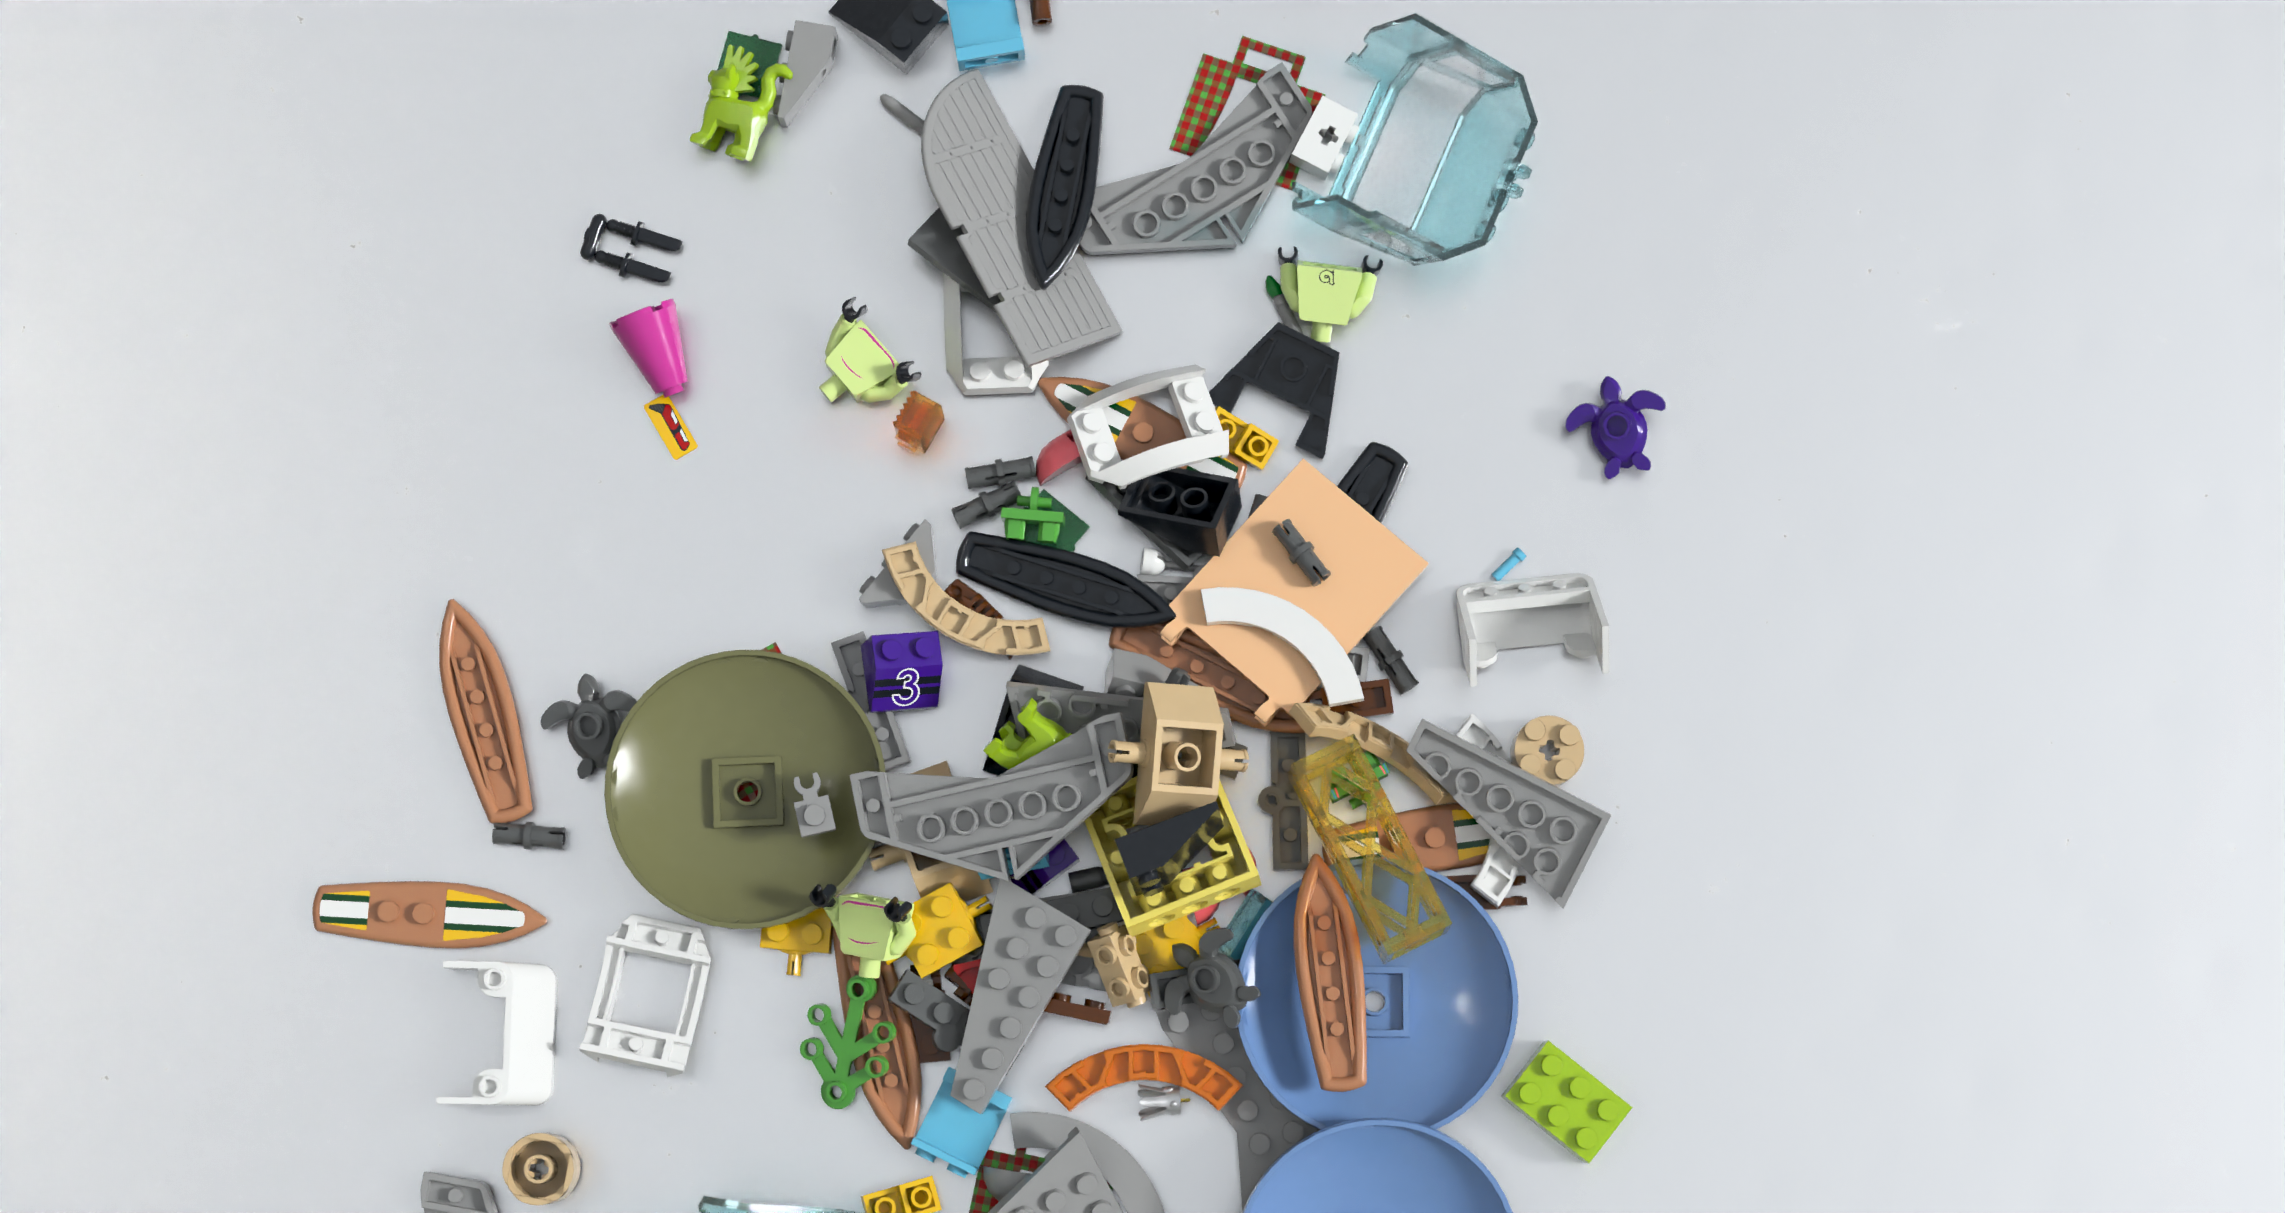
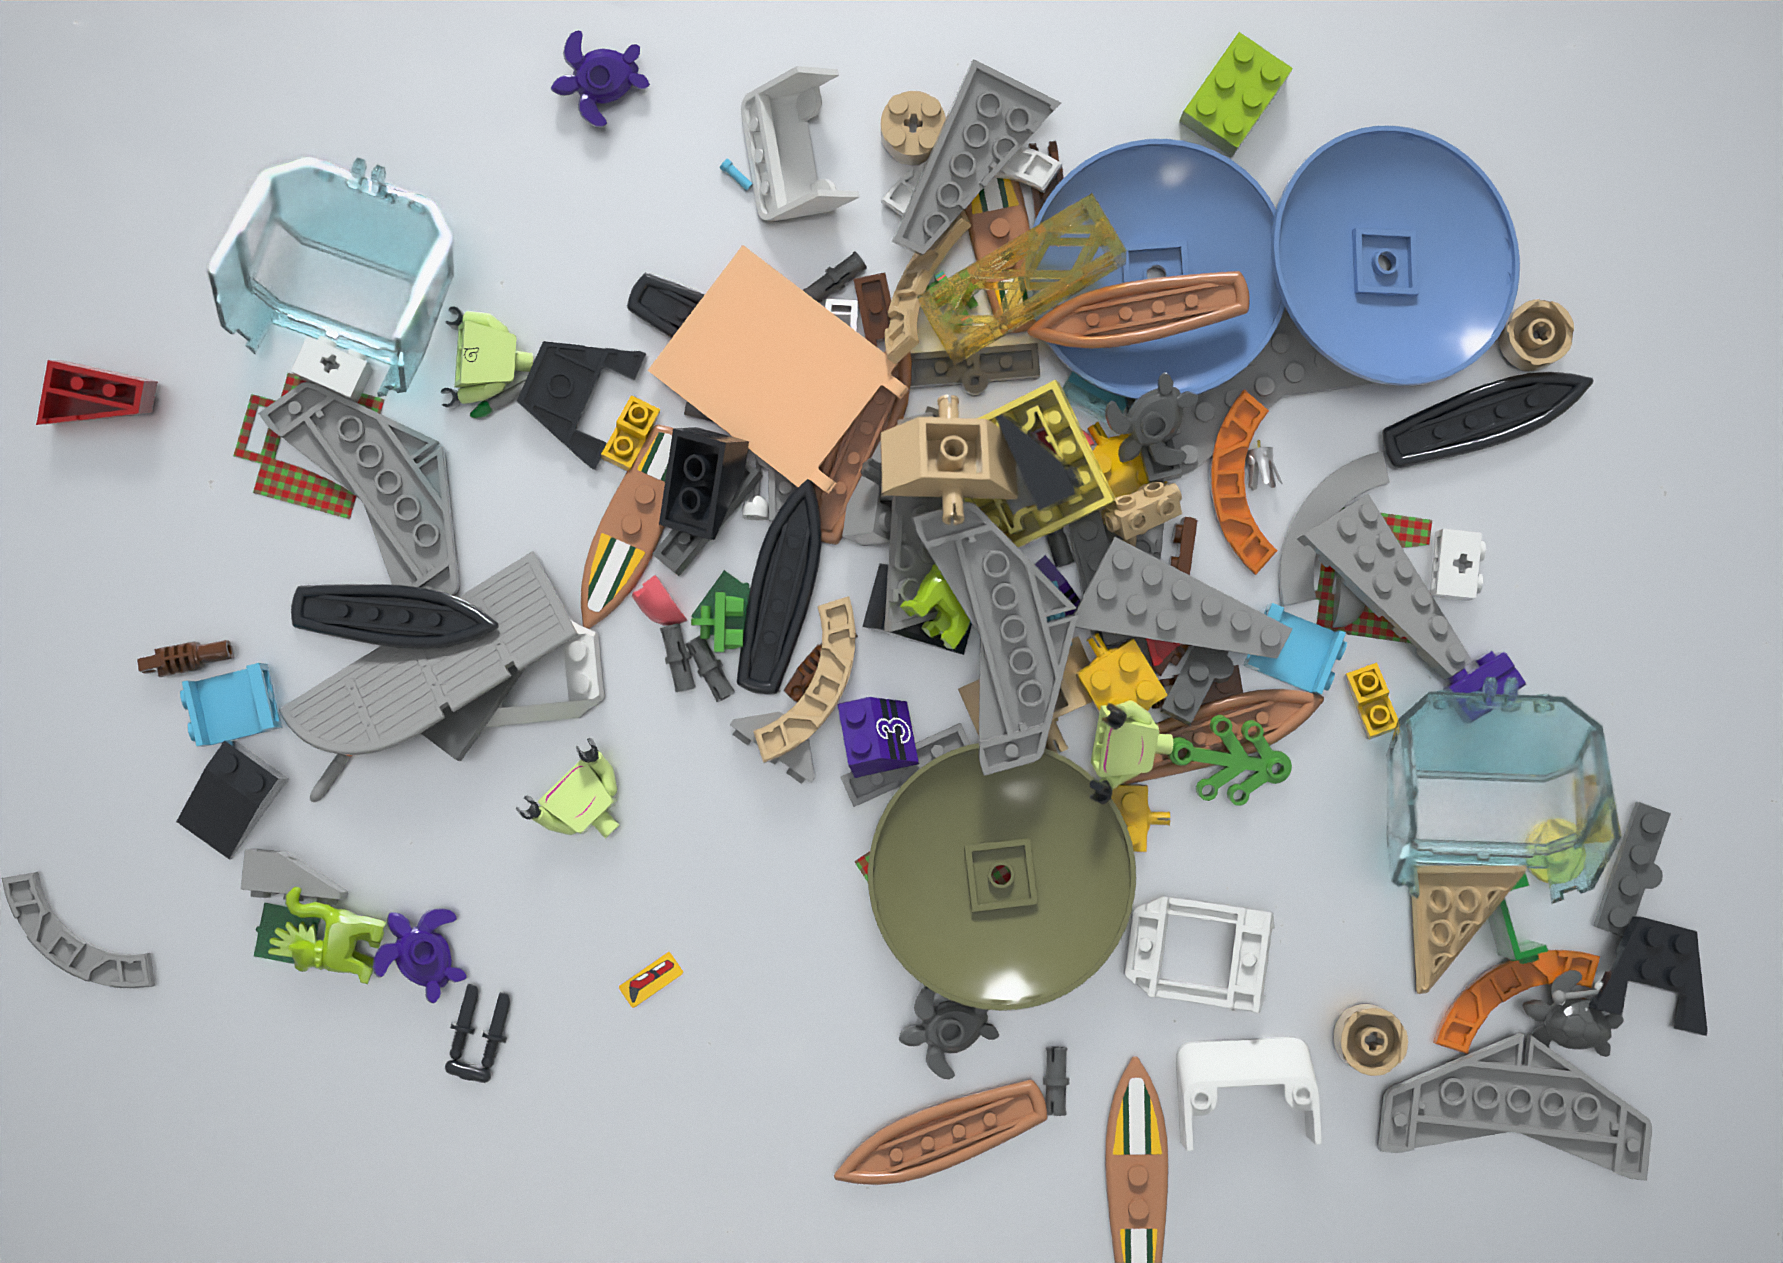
camera: 90 degrees left, 5 degrees up
dark pink cone [609,299,688,398] -> none
light grey plate [794,772,836,838] -> none
clear orange brick [893,391,945,454] -> none
white wedge [1067,364,1229,489] -> none
white tile [1201,587,1364,707] -> none
dark grey pin [1272,519,1331,587] -> none
none -> dark purple animal [373,909,466,1004]

